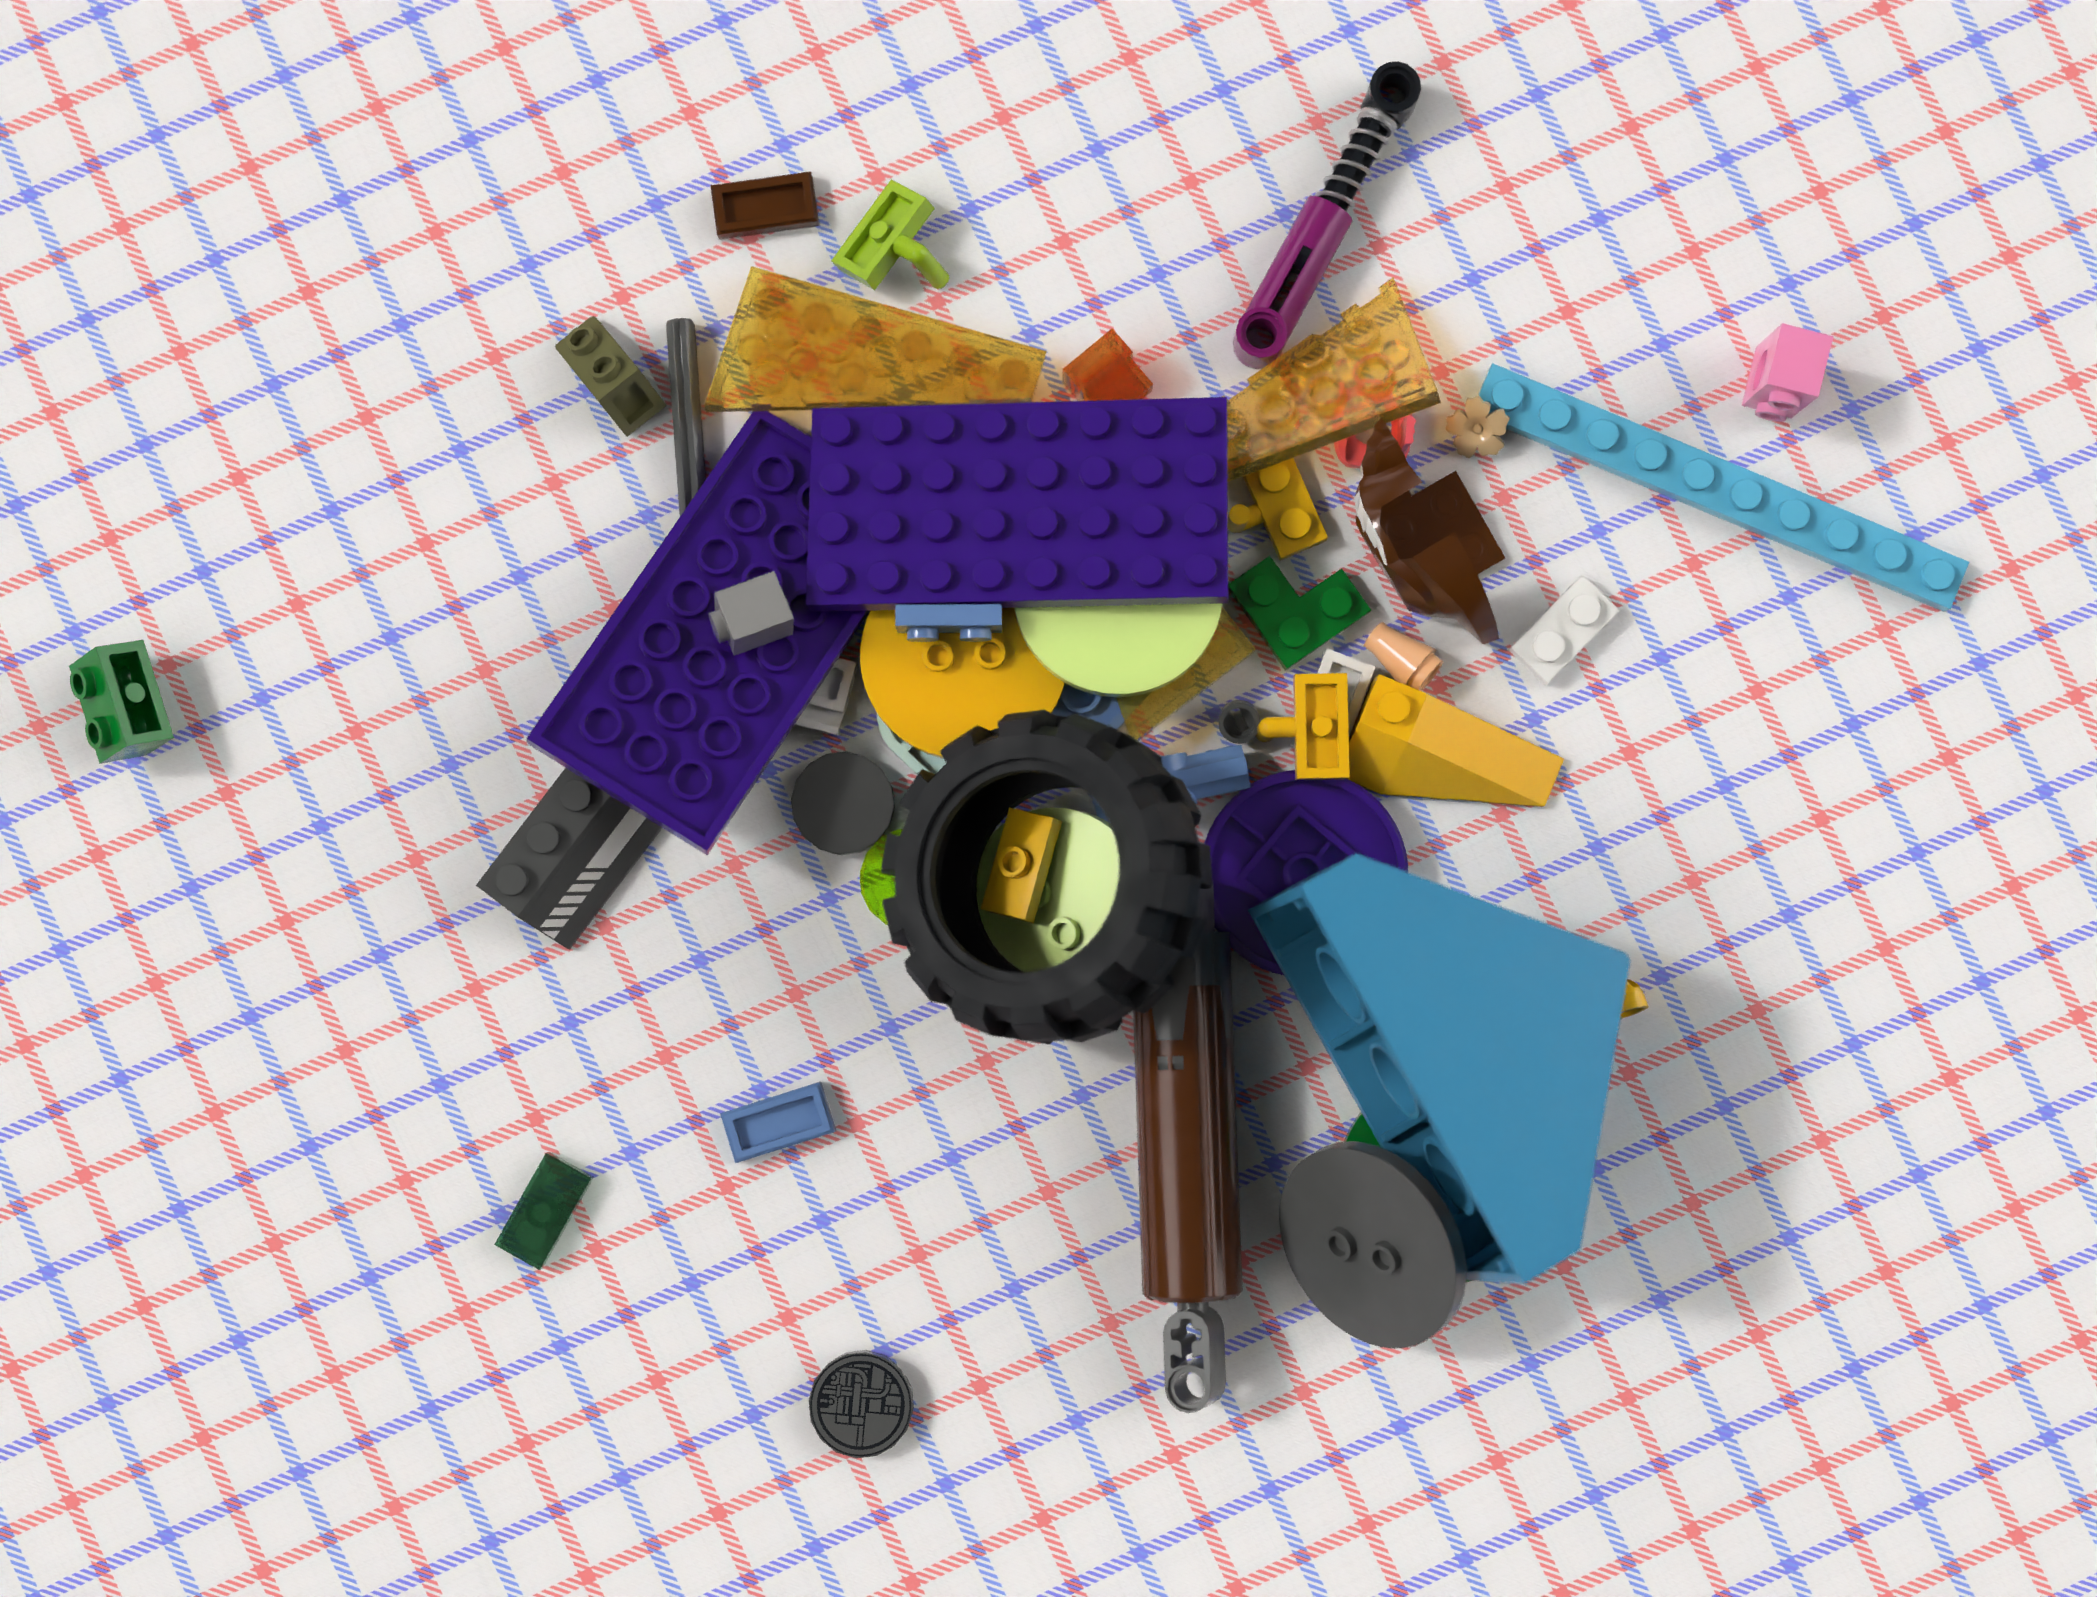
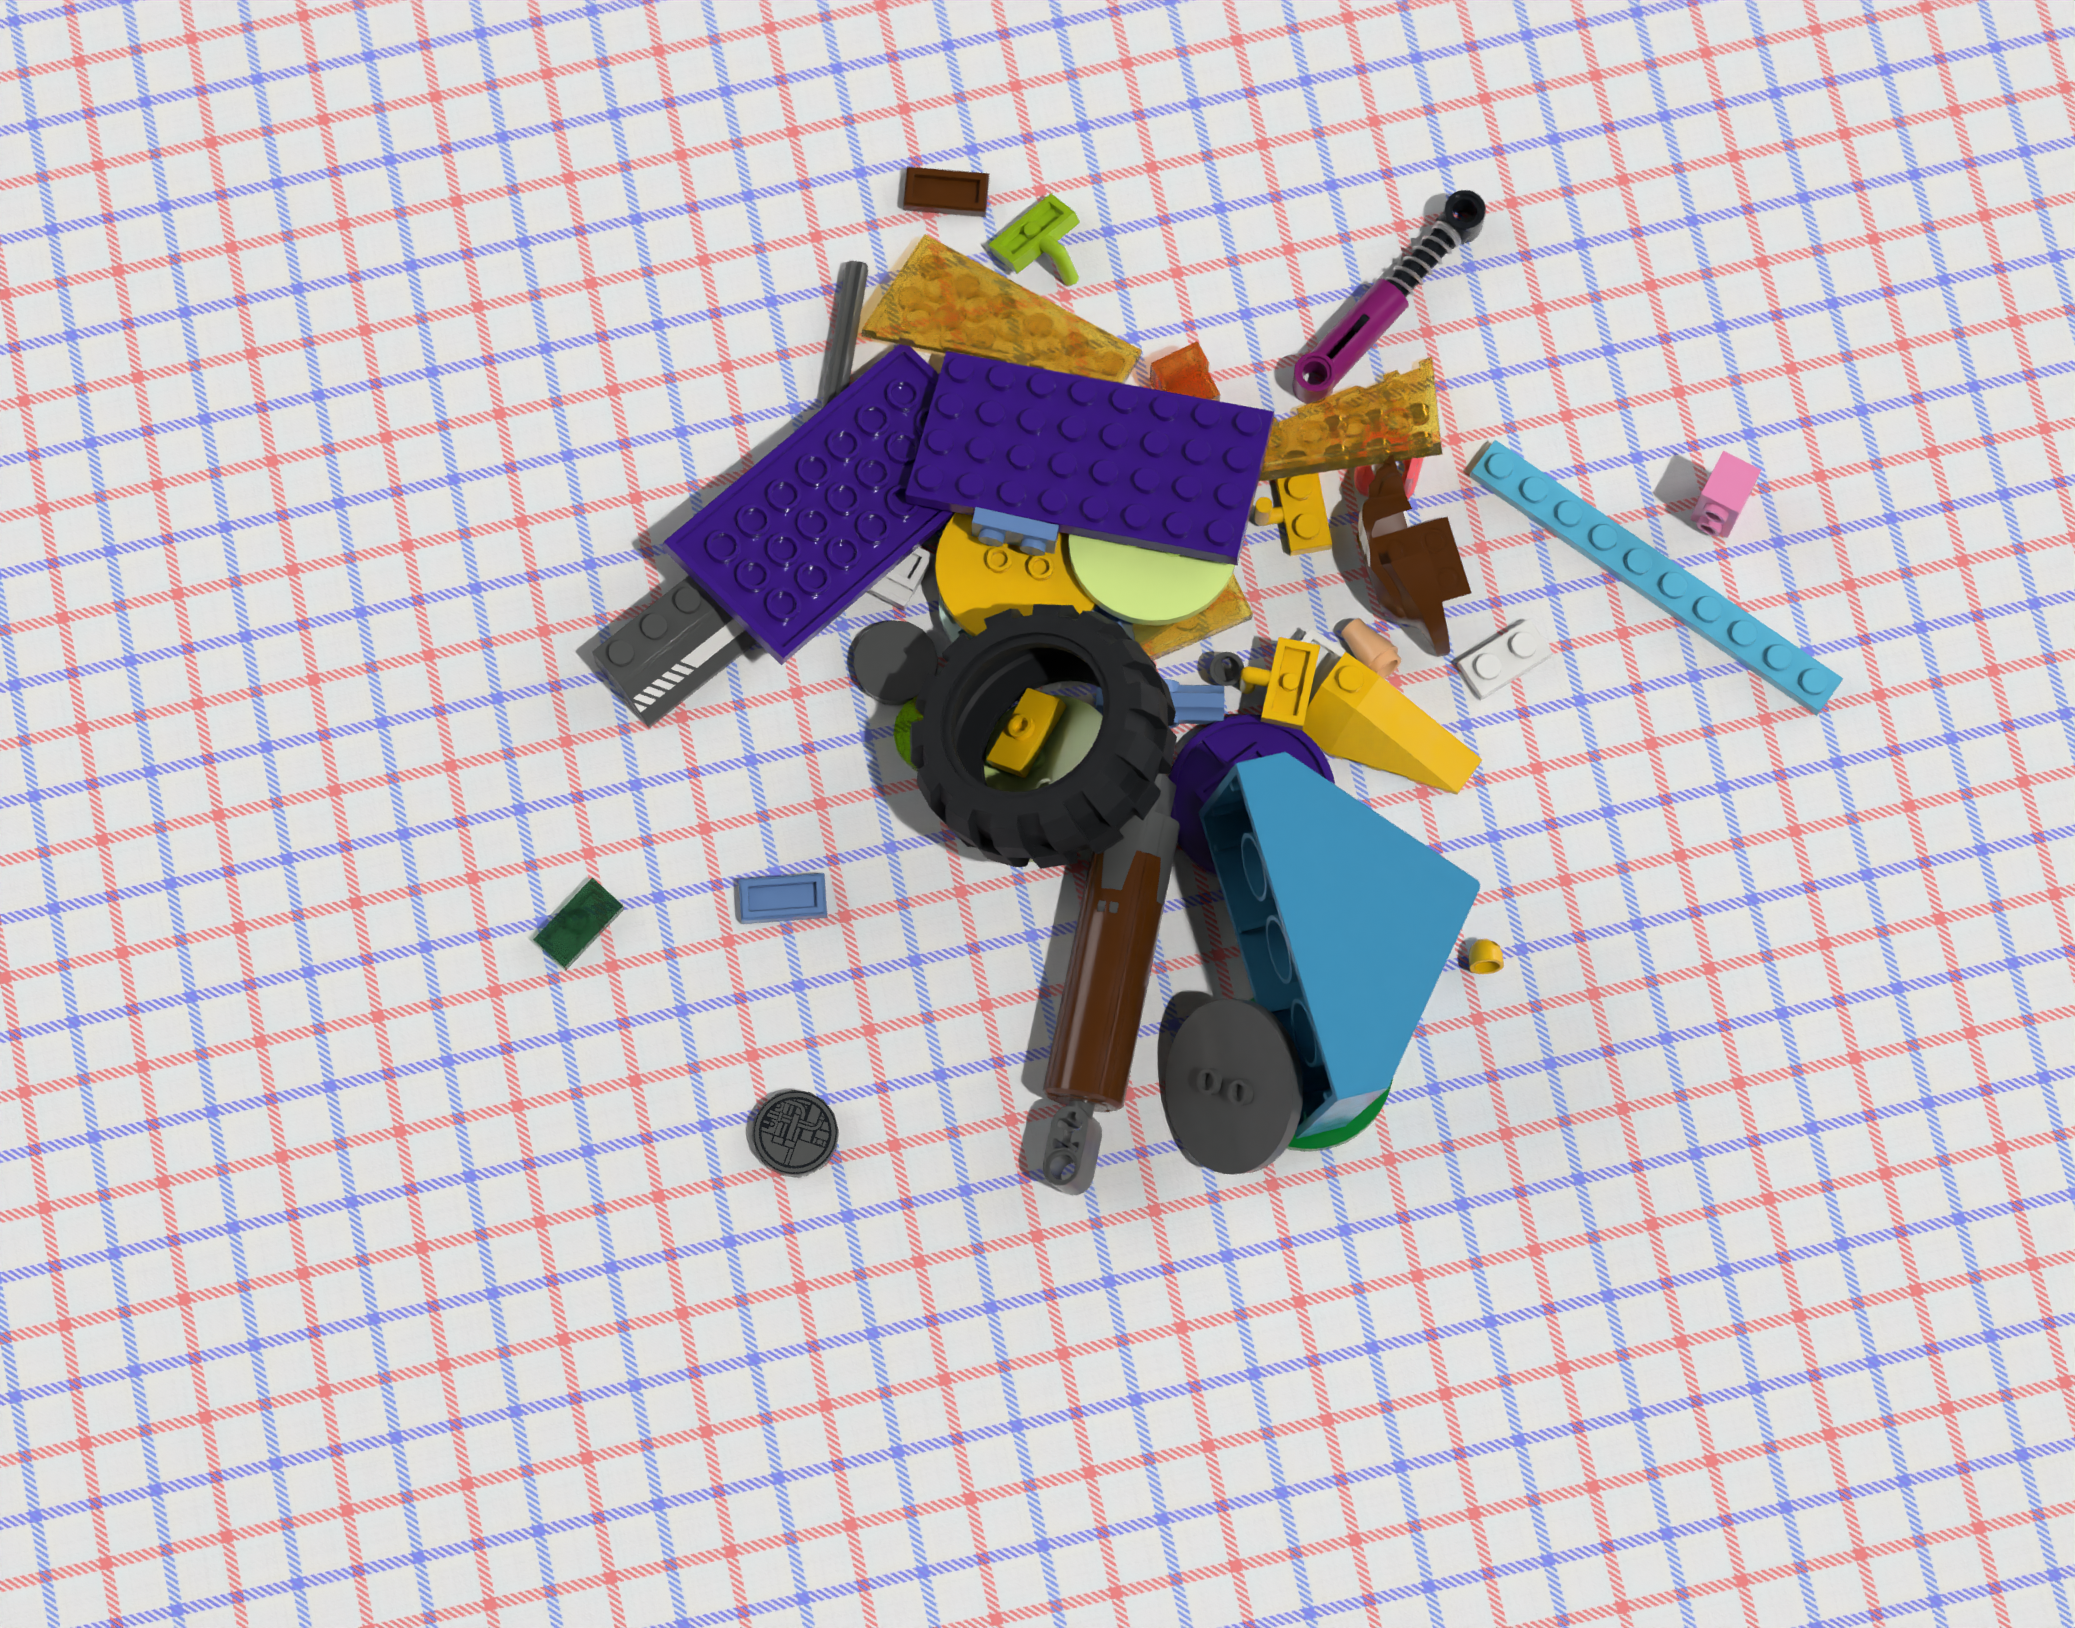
camera: 10 degrees right, 10 degrees down
green brick [69,640,174,764] -> none
olive bracket [555,316,667,437] -> none
light grey brick [708,571,794,656] -> none
green plate [1229,556,1371,671] -> none
tan plant [1446,395,1510,458] -> none

